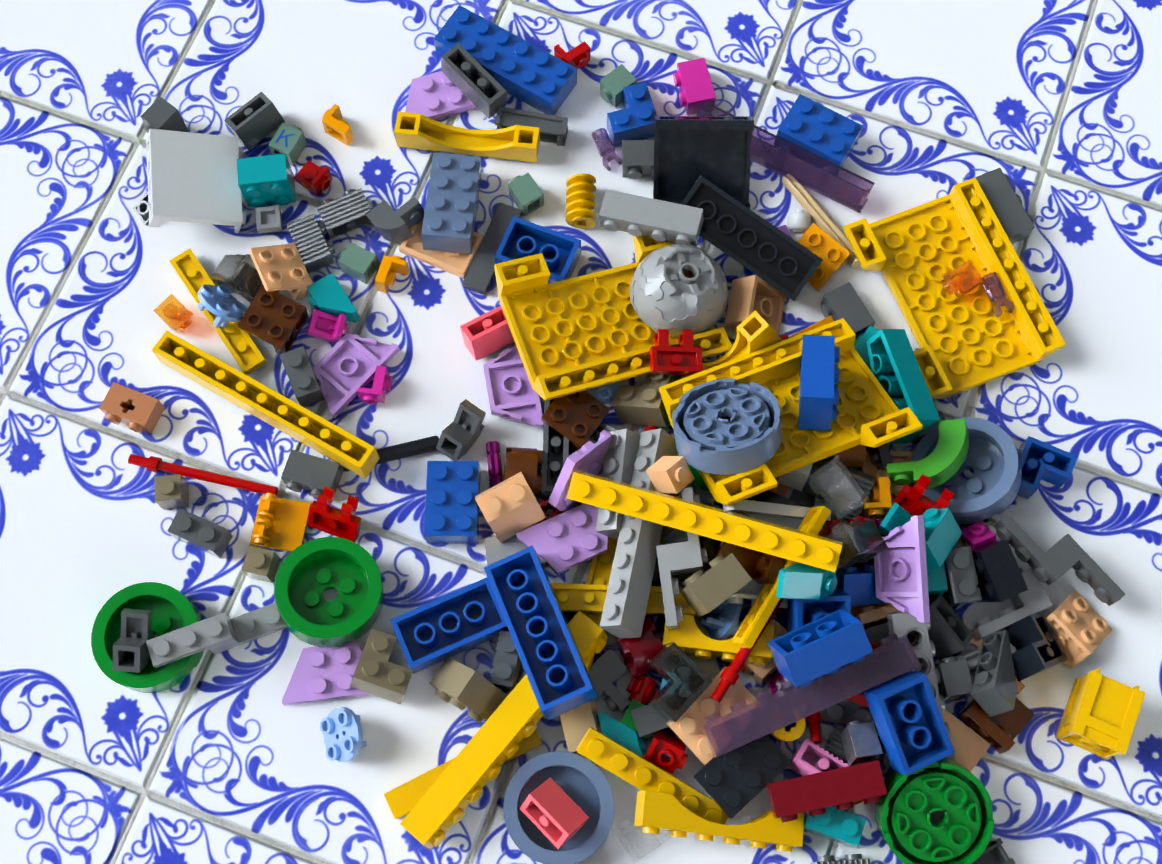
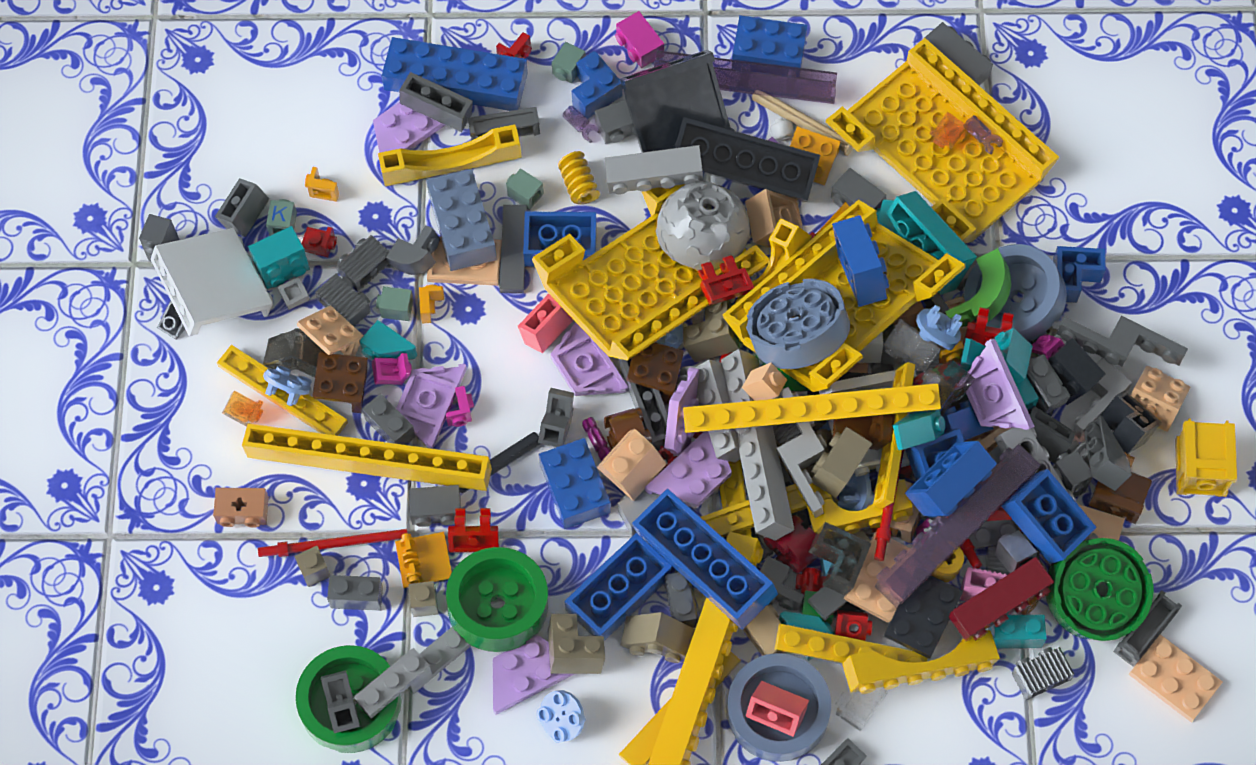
camera: 20 degrees left, 5 degrees down
none -> light blue plate [916,305,962,350]

